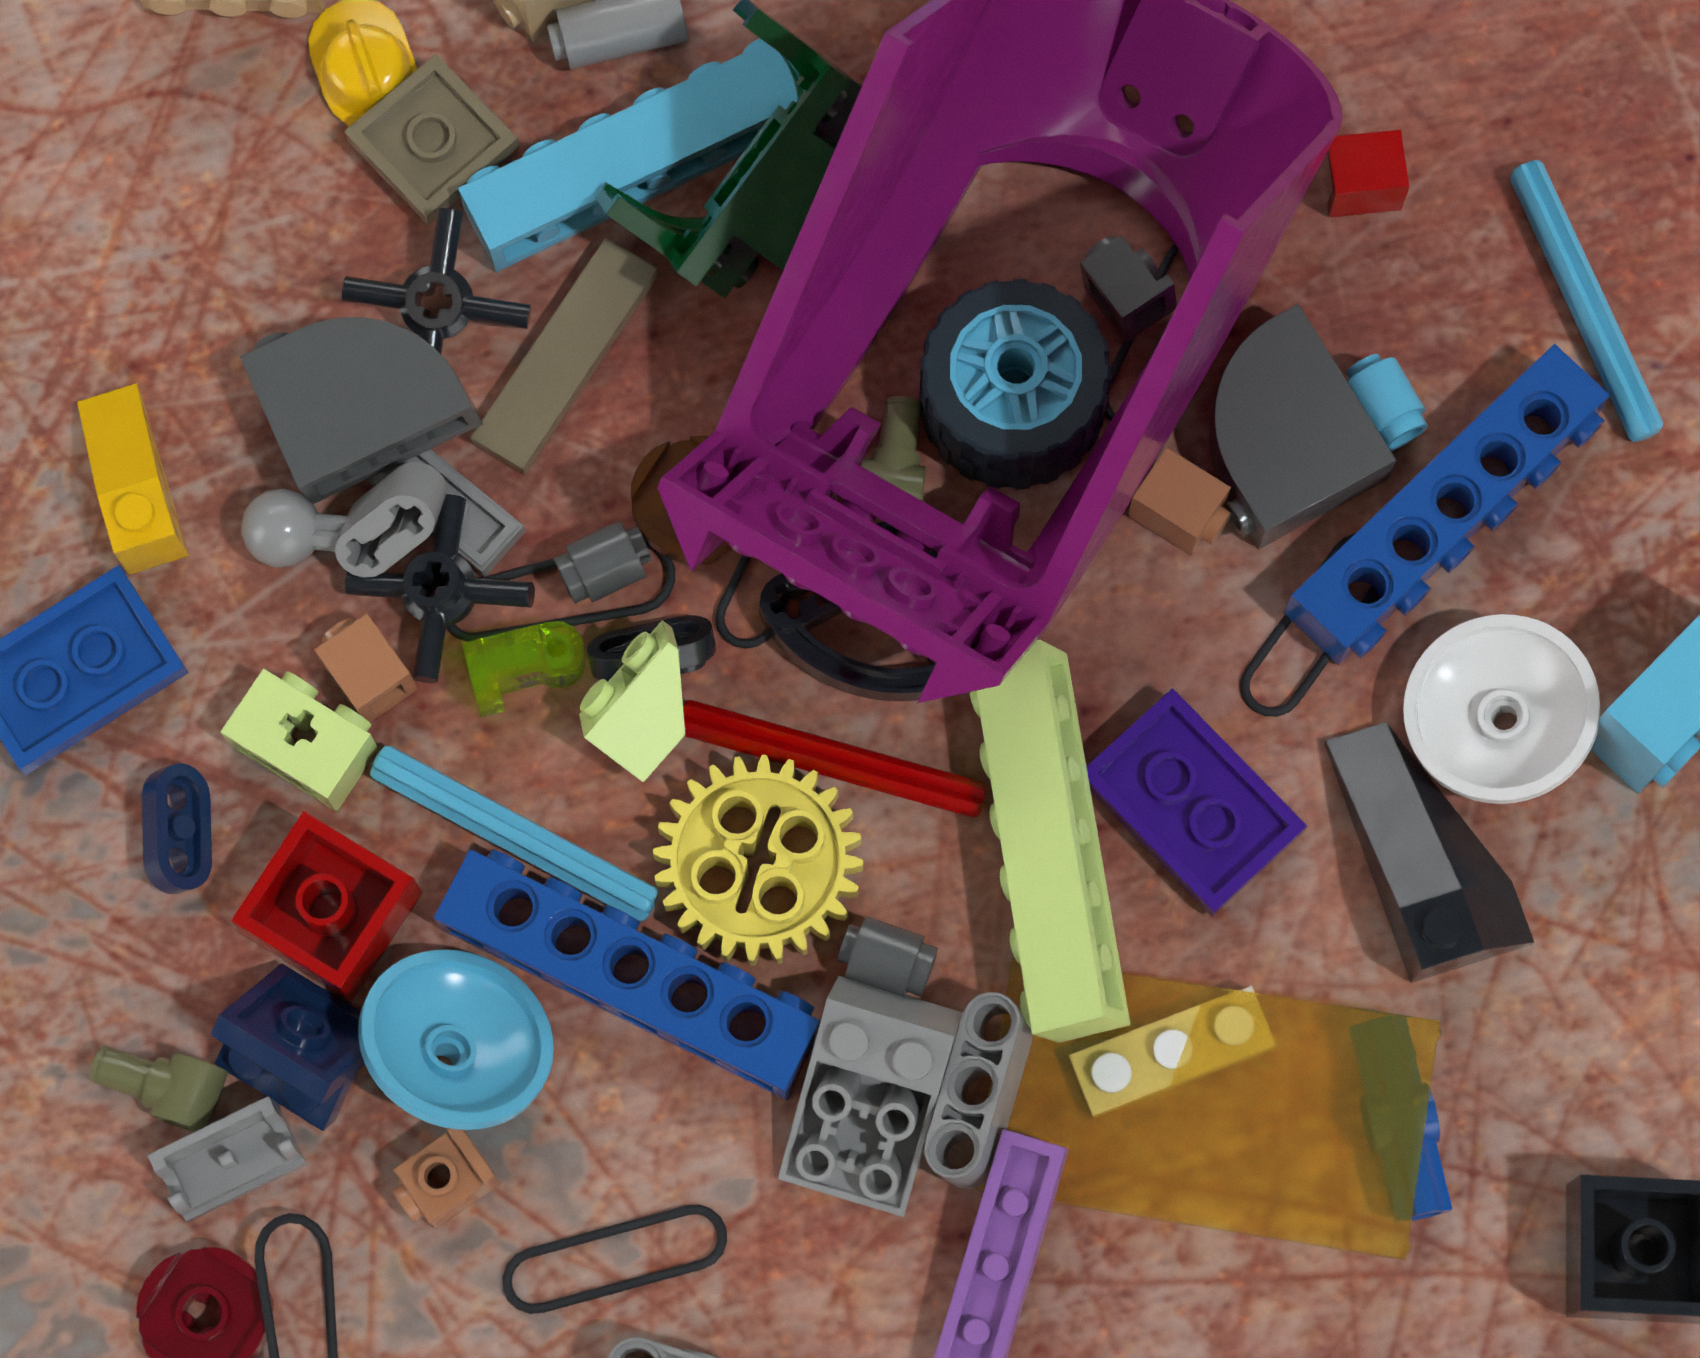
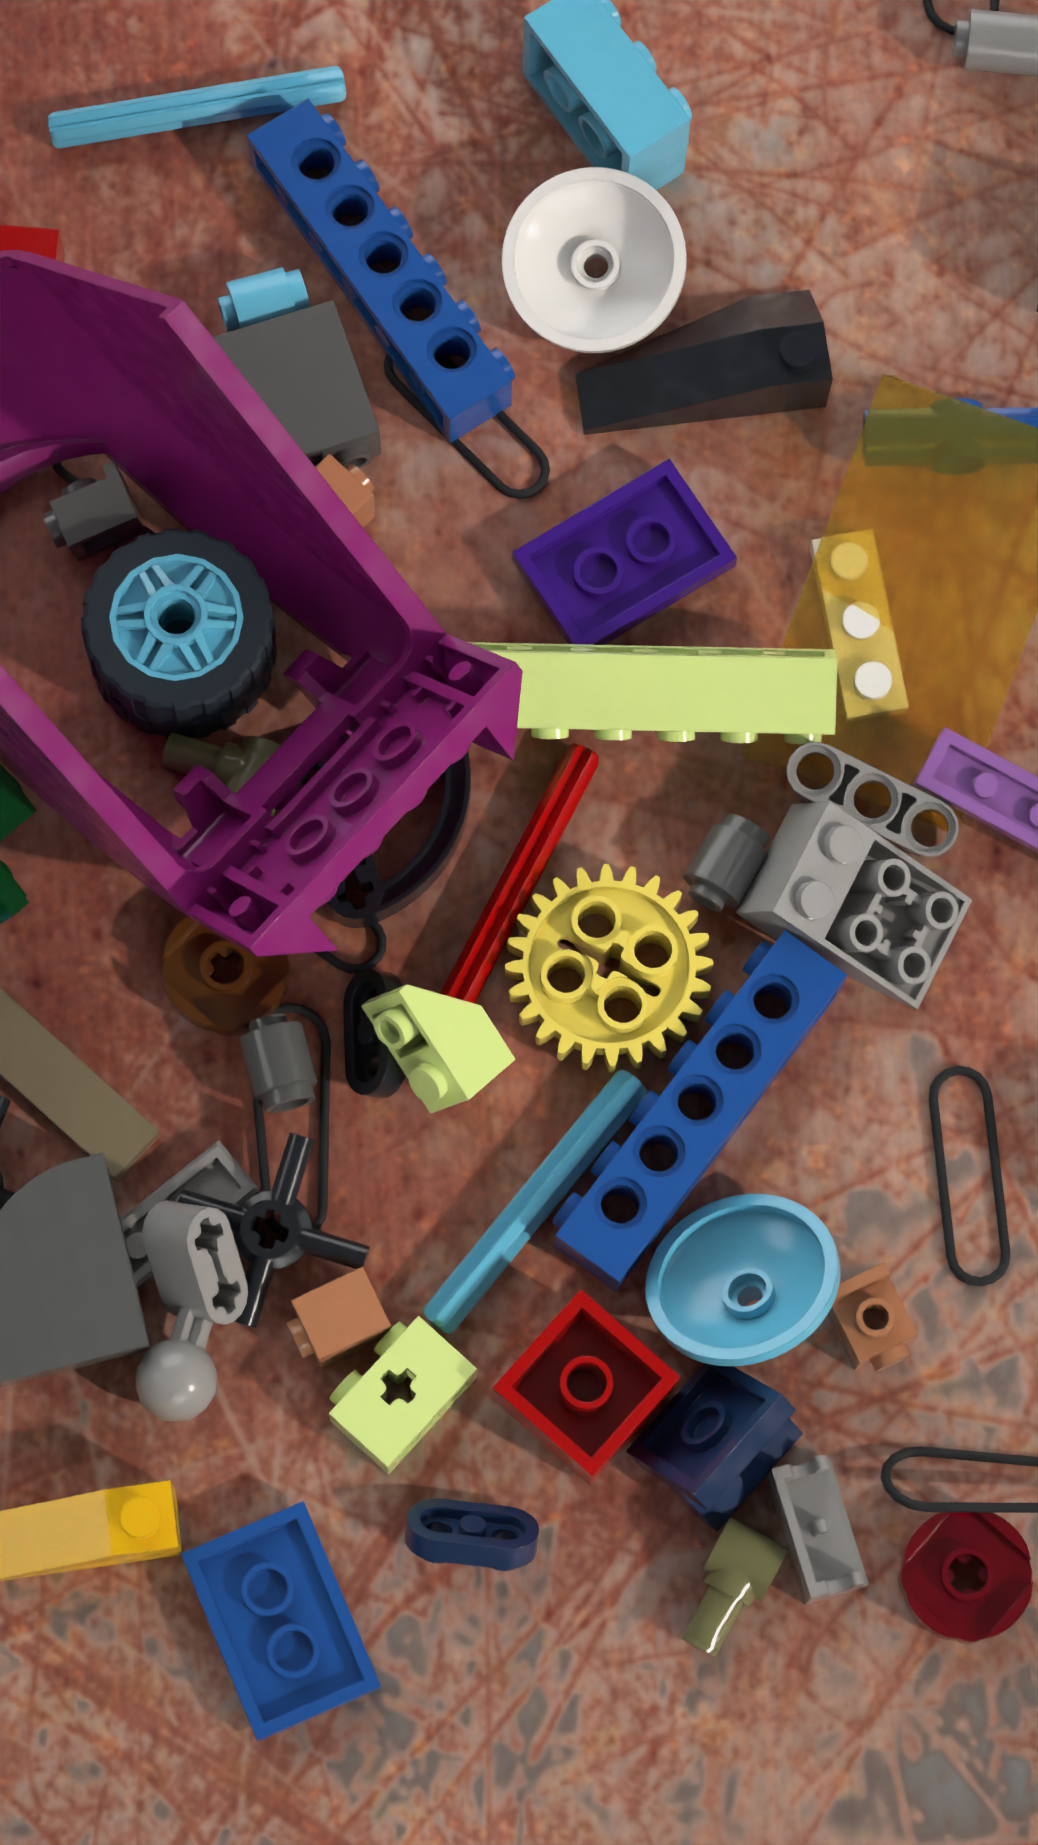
camera: 85 degrees left, 0 degrees up
clear neon green leg [462,621,586,718] -> none

